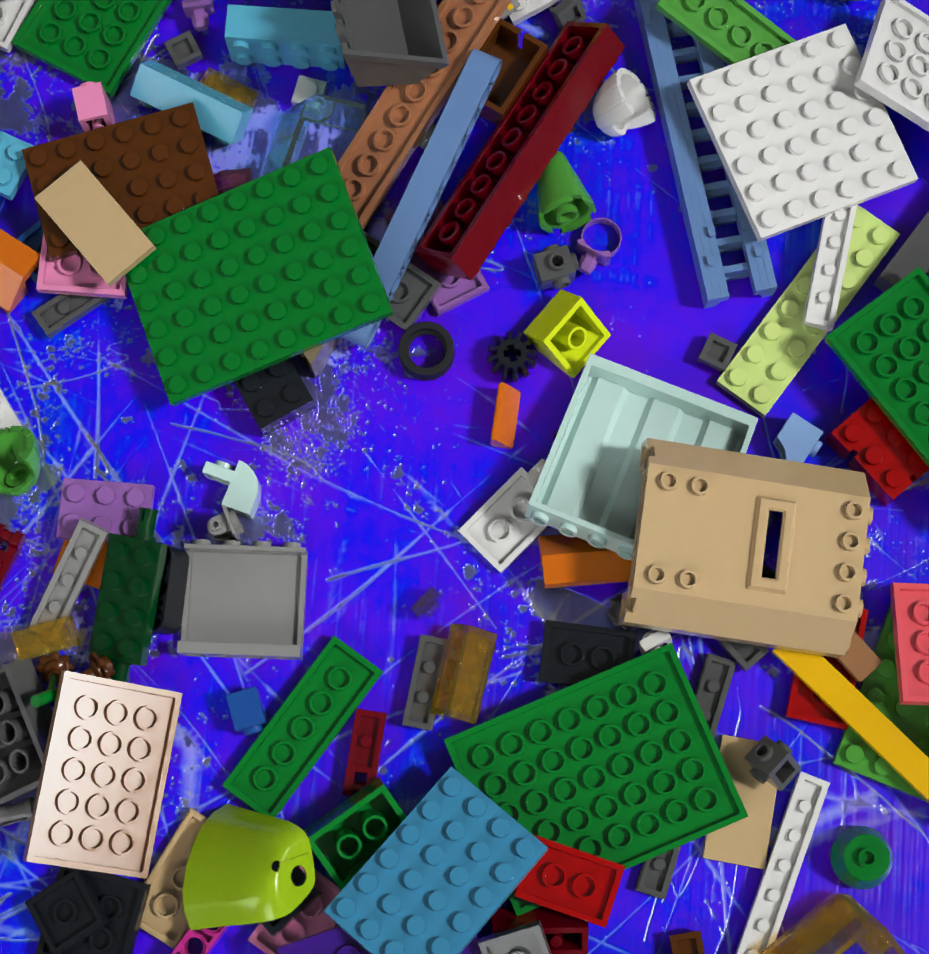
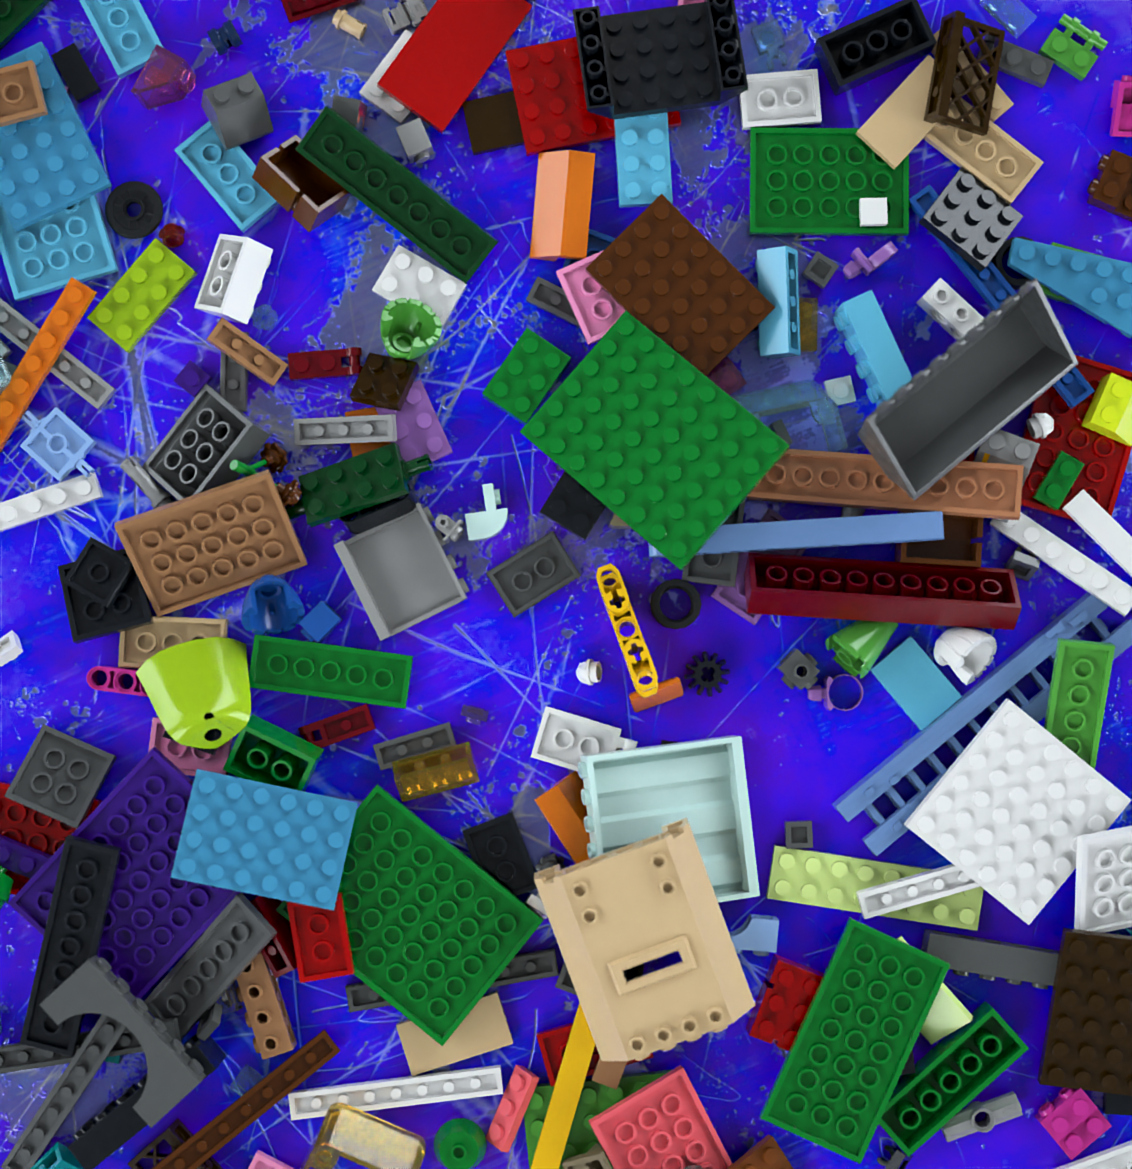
camera: 60 degrees right, 10 degrees up
clear yellow plate [11,614,81,660] -> none
tan tile [35,160,156,287] -> none
bright pink brick [72,81,116,132] -> none
neon yellow slope [523,289,611,379] -> none
dark grey brick [744,735,802,791] -> none
none -> blue hair [241,574,305,635]
none -> dark brown plate [350,353,420,411]
none -> green brick [482,328,571,426]
none -> dark grey tile [486,531,581,618]
none -> coral plate [486,1065,540,1152]
none -> white plate [576,659,602,685]
none -> yellow piece [596,563,658,698]
none -> medium azure tile [870,636,962,731]

